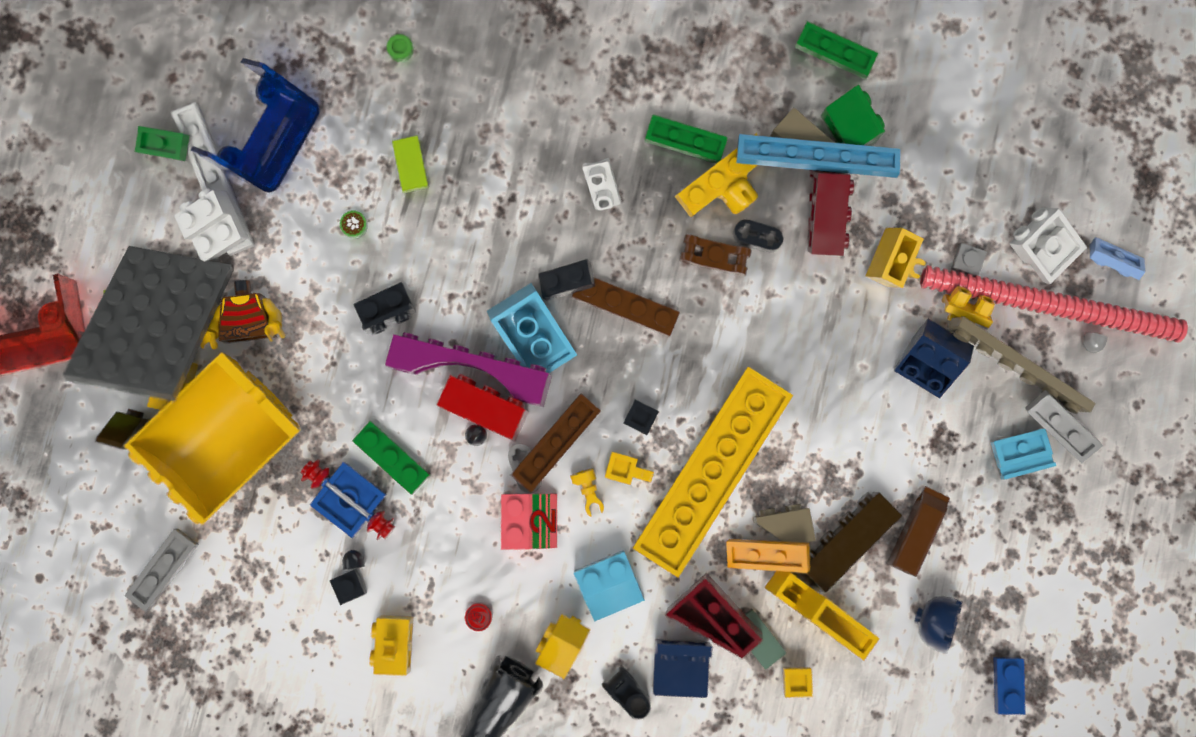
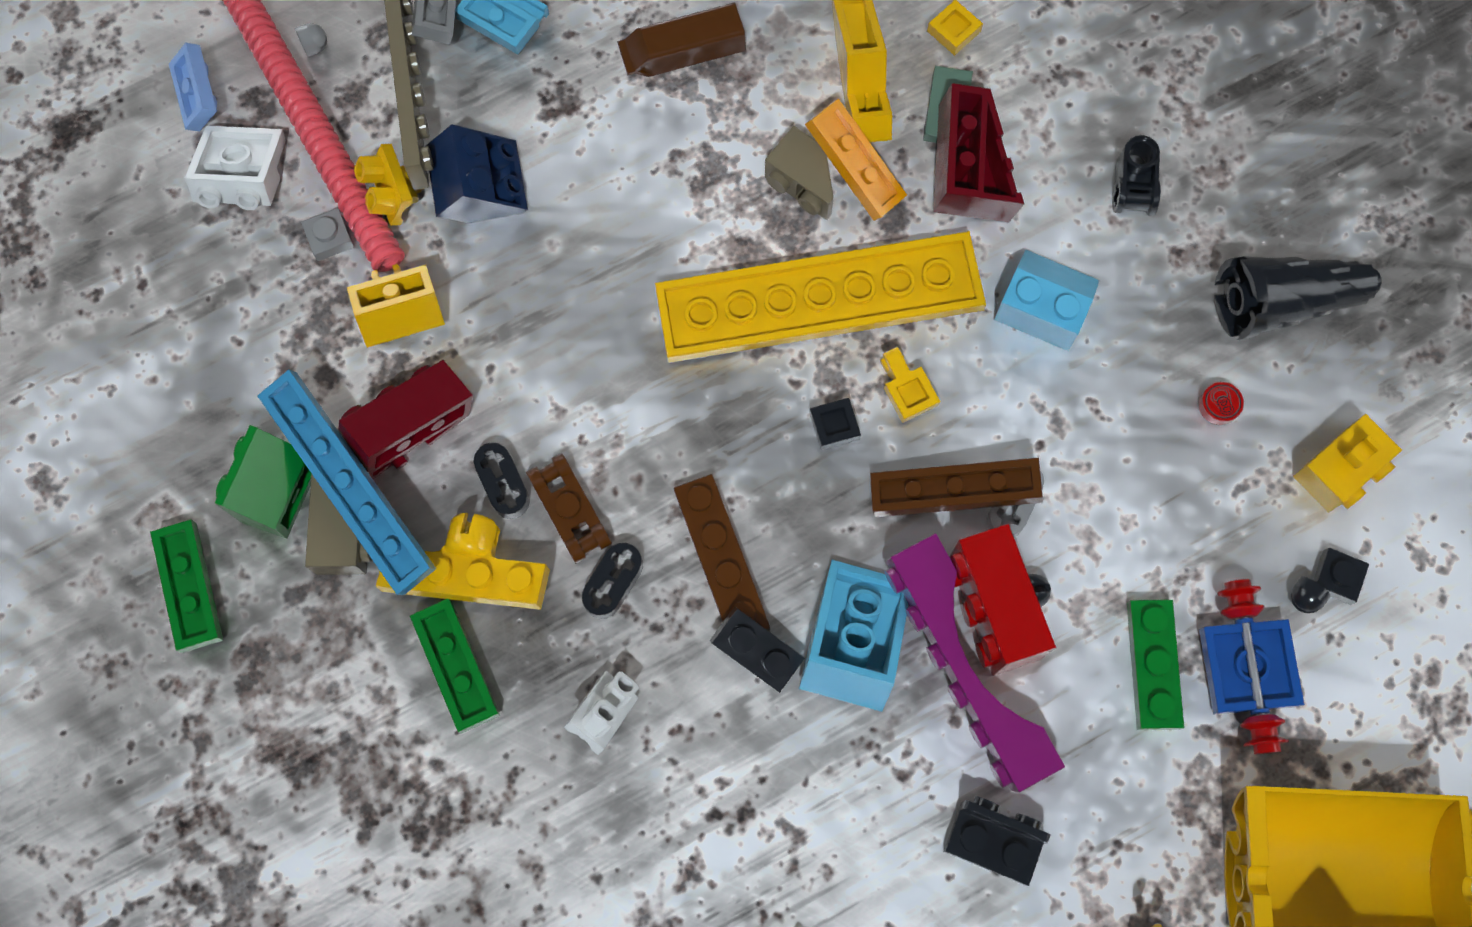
camera: 130 degrees left, 10 degrees down
coral slope [501,494,557,550] -> none
yellow brick [535,614,591,679] -> none
yellow piece [570,468,604,517] -> none
dark blue bracket [653,639,712,698] -> none
dark brown brick [804,492,903,593] -> none
none -> black beam [582,543,643,619]

